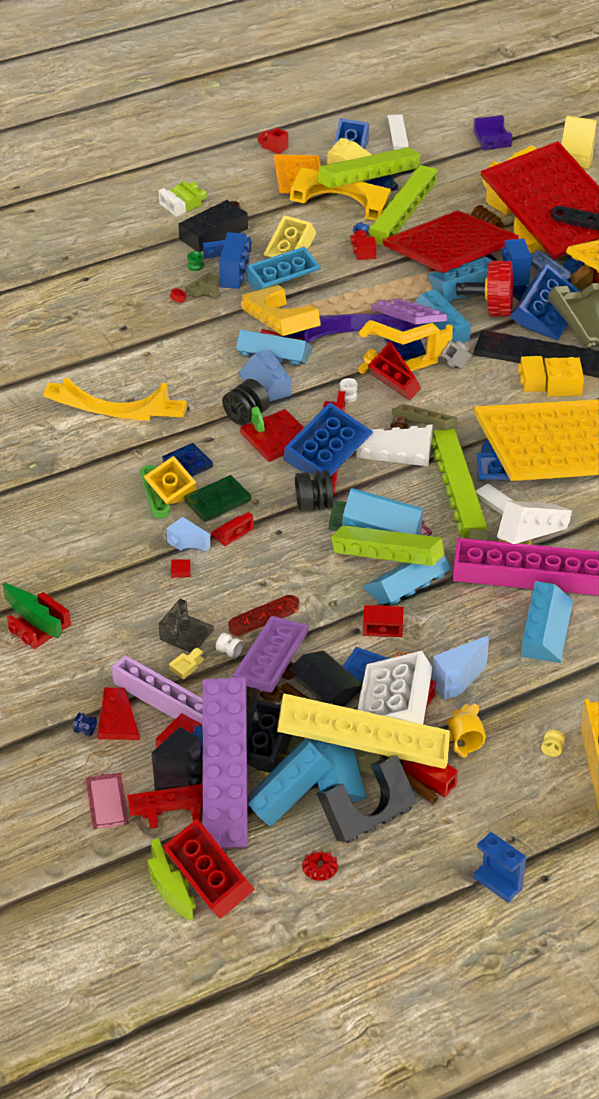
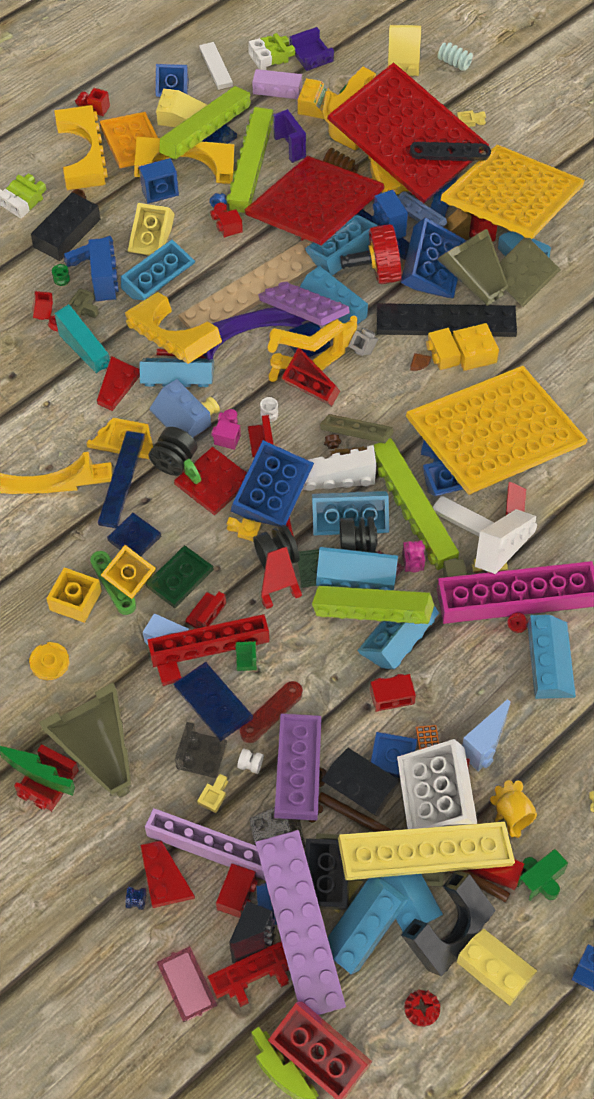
camera: 15 degrees left, 15 degrees up
none -> yellow tile [29,642,70,680]
none -> red brick [32,291,53,320]
none -> olive cone [39,683,132,798]
none -> yellow brick [46,567,102,623]
none -> yellow arch [54,105,108,190]
none -> teal slope [54,304,110,373]
none -> yellow wing [86,418,153,460]
none -> red wing [97,356,140,411]
none -> clear blue tile [98,431,145,529]
none -> blue brick [139,158,179,204]
none -> red brick [147,614,270,668]
none -> clear blue tile [173,662,253,742]
none -> light yellow wheel [200,397,220,416]
none -> dark pink brick [212,409,241,450]
none -> yellow plate [227,517,261,541]
none -> green panel [236,641,257,671]
none -> hips [249,33,295,70]
none -> lavender brick [252,69,302,99]
none -> red flag [261,546,302,609]
none -> dark purple panel [273,109,306,163]
none -> yellow slope [298,78,331,119]
none -> dark azure slope [312,491,389,535]
none -> pearl dark grey wheel [340,516,378,553]
none -> dark pink brick [402,540,425,573]
none -> dark orange tile [410,353,432,371]
none -> light yellow slope [457,929,537,1006]
none -> slope [505,482,526,516]
none -> red tile [507,612,528,633]
none -> green piece [517,849,568,901]

